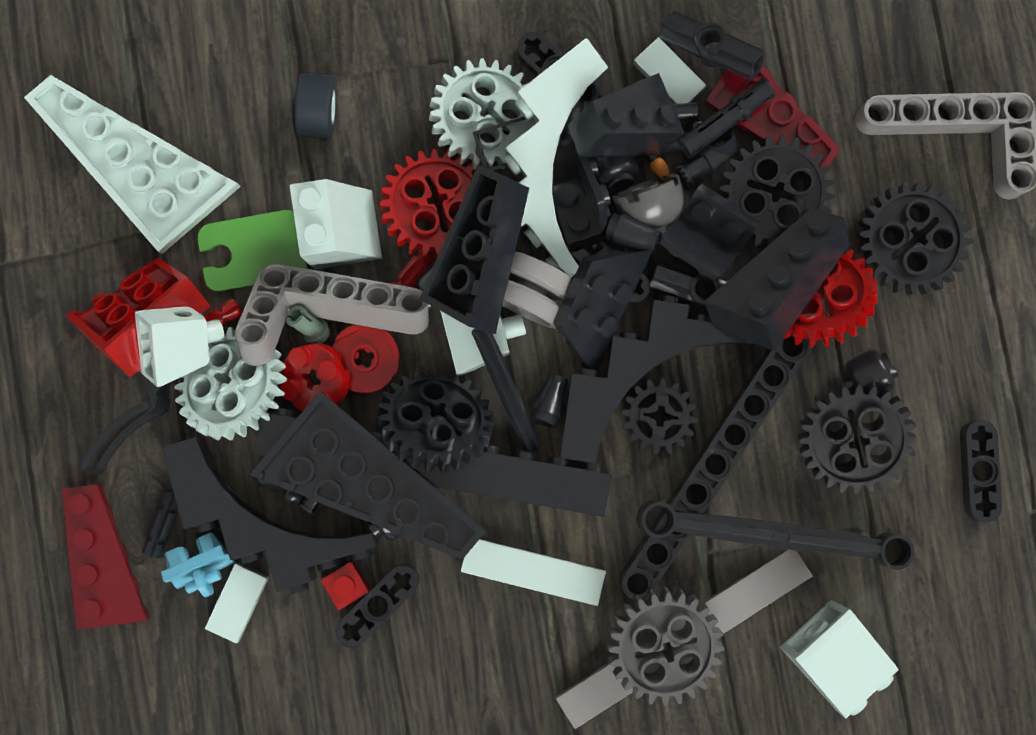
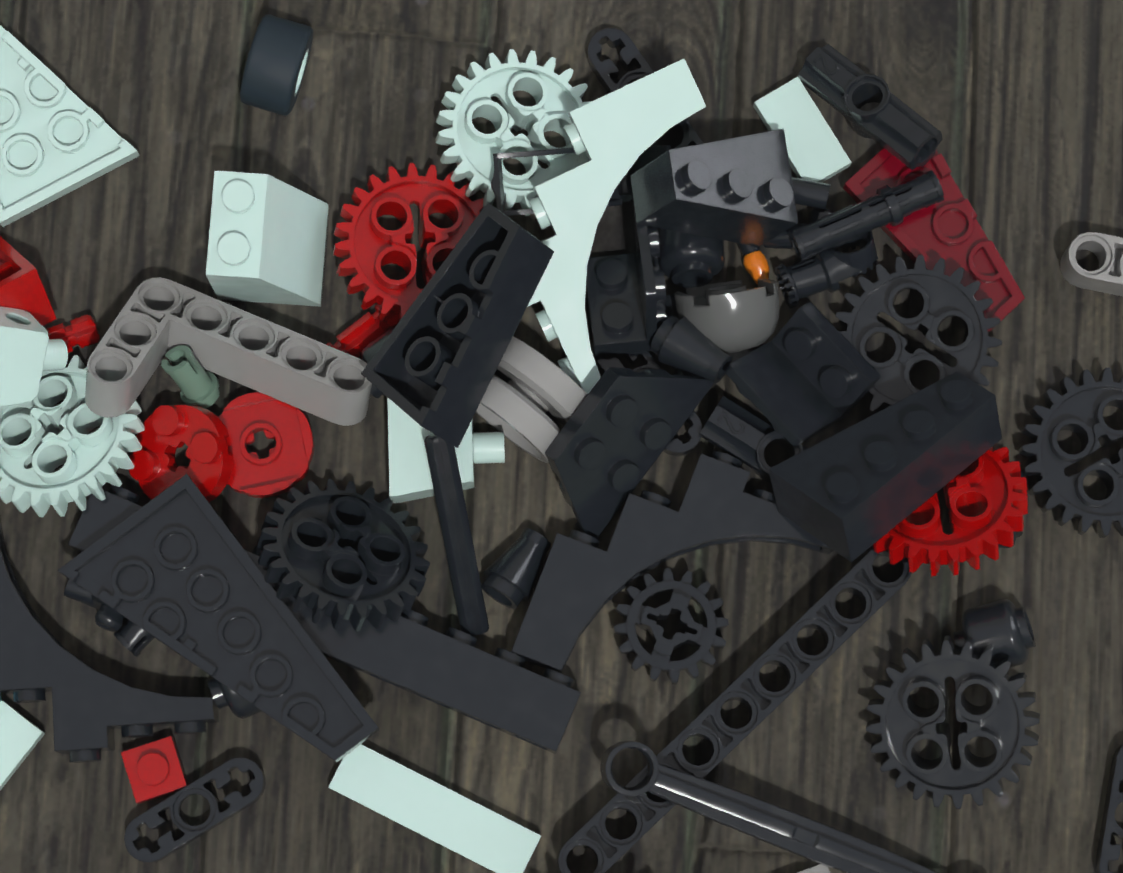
camera: 10 degrees right, 5 degrees down
bright green piece [198,210,308,292] -> none

